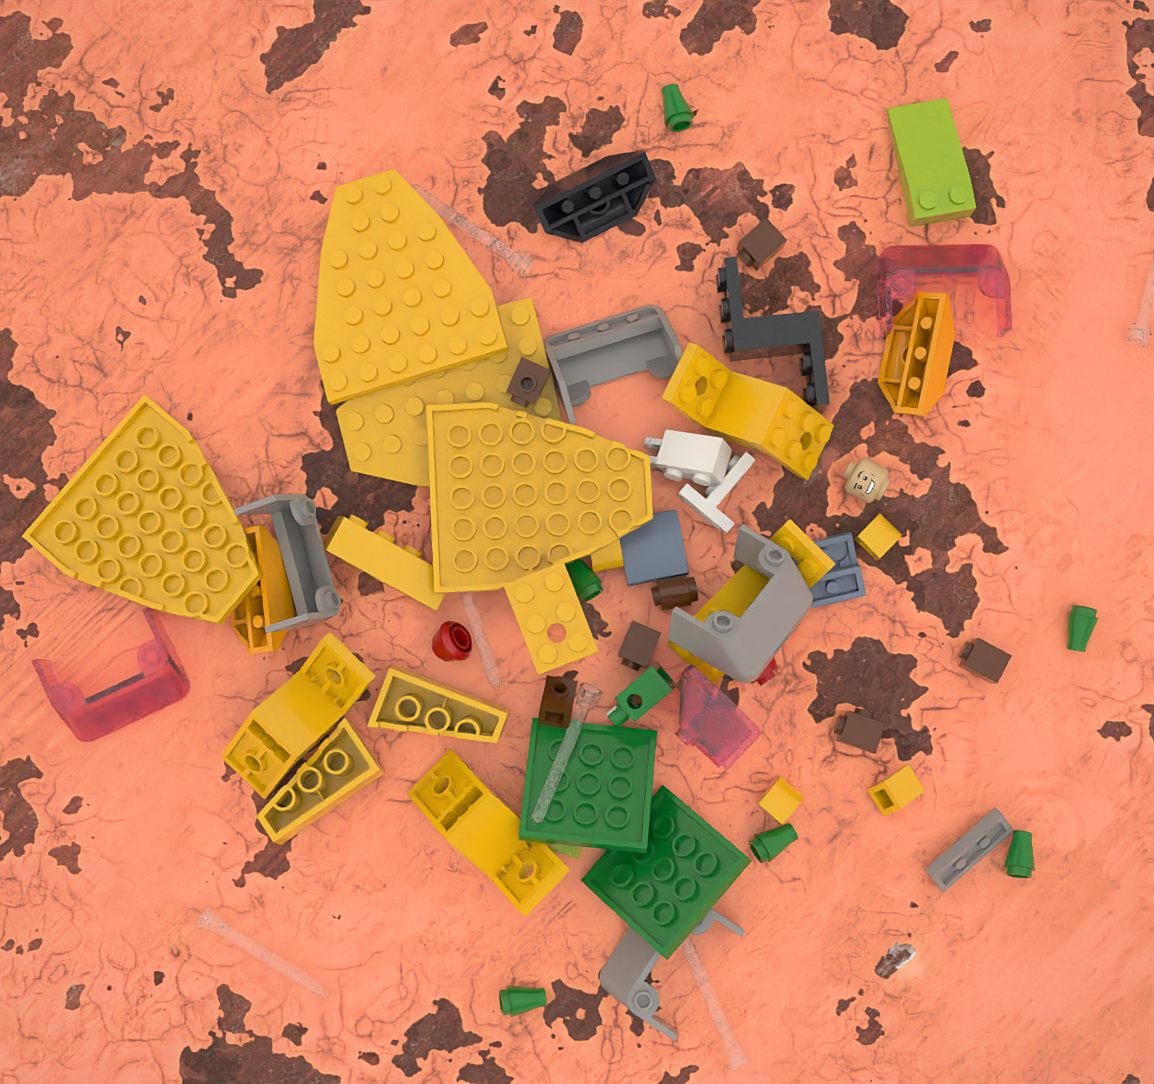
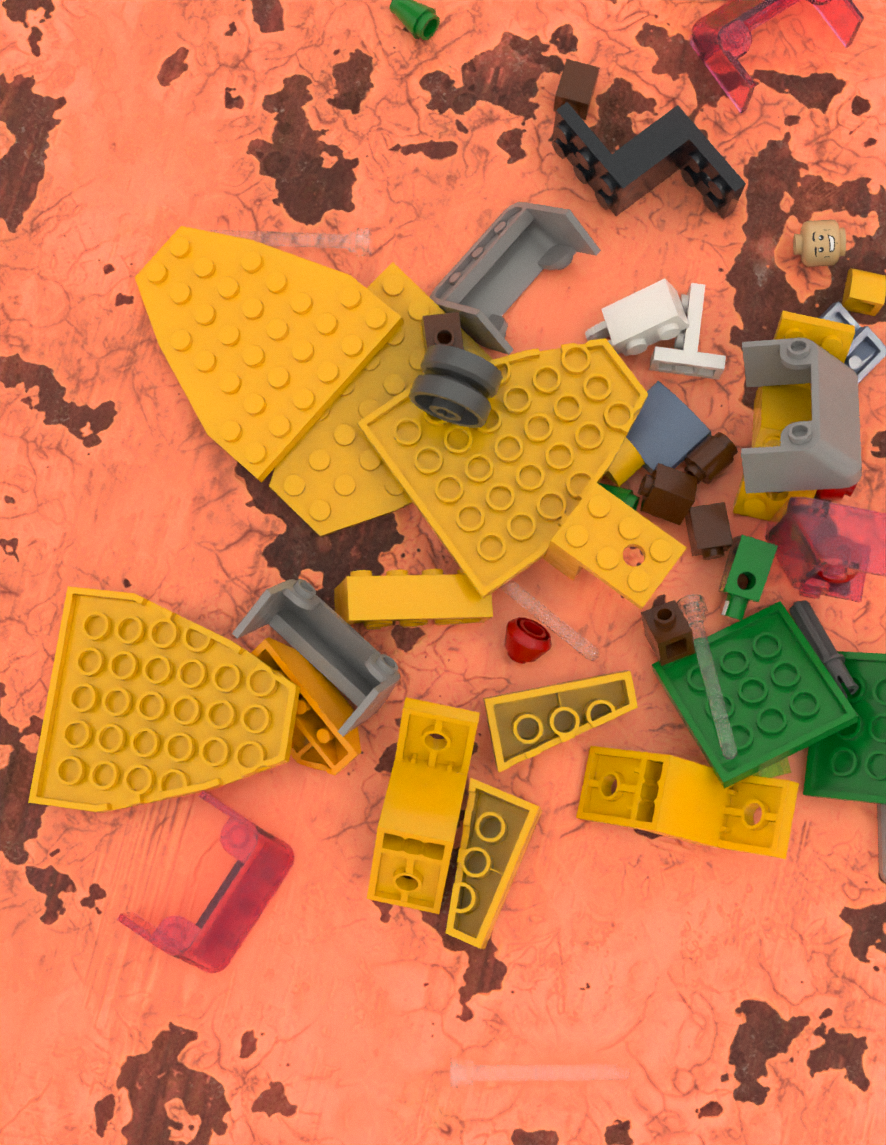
camera: 30 degrees left, 5 degrees down
green cone [499,985,547,1017] -> none
black wedge [533,150,656,243] -> none
yellow bracket [661,342,834,480] -> none
light orange wedge [877,292,955,416] -> none
none -> dark grey wheel [409,344,503,428]
none -> reddish brown brick [638,463,698,525]
none -> dark grey axle [789,600,858,698]

